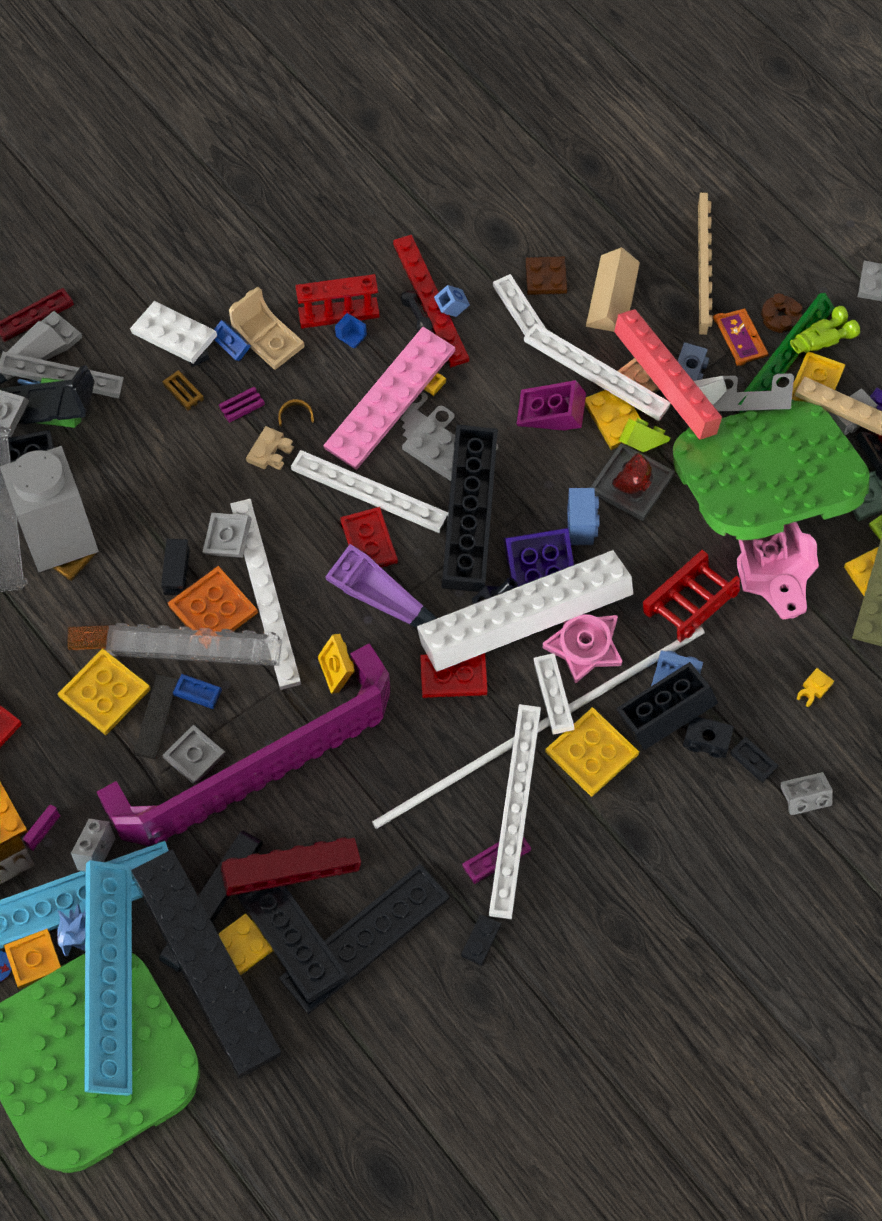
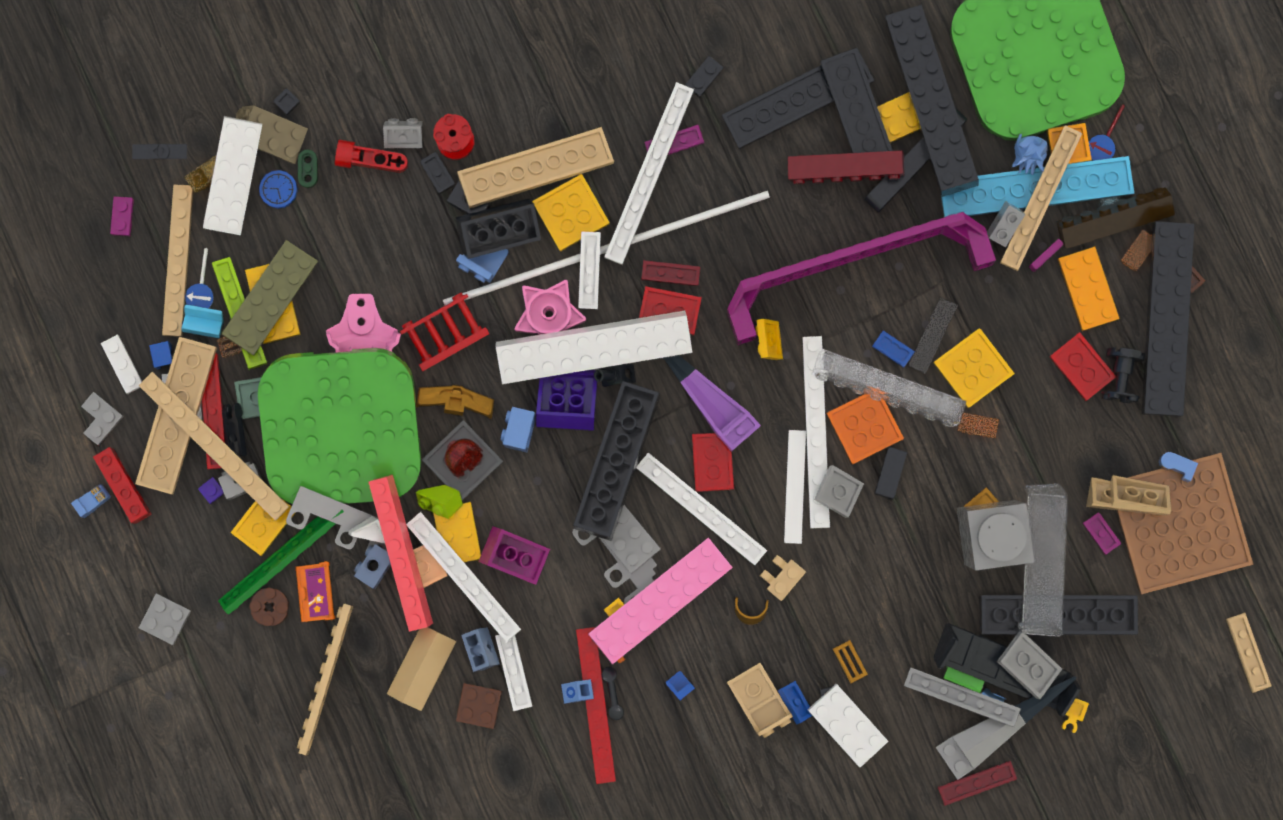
camera: 160 degrees left, 20 degrees up
medium azure plate [85,860,132,1096] -> none
light grey plate [163,725,226,785] -> none
magenta tile [219,387,265,423] -> none
red fence [295,274,380,328] -> none
lime piece [790,306,860,354] -> none
yellow plate [797,668,834,707] -> none
none -> red beam [335,139,408,173]
none -> pearl gold plate [416,385,494,419]
none -> red piece [433,114,475,160]
none -> tan plate [457,127,614,209]
none -> sand blue brick [461,627,500,672]
none -> dark red plate [641,260,700,286]
none -> white sticker [784,430,806,544]
none -> tan plate [1000,125,1082,271]

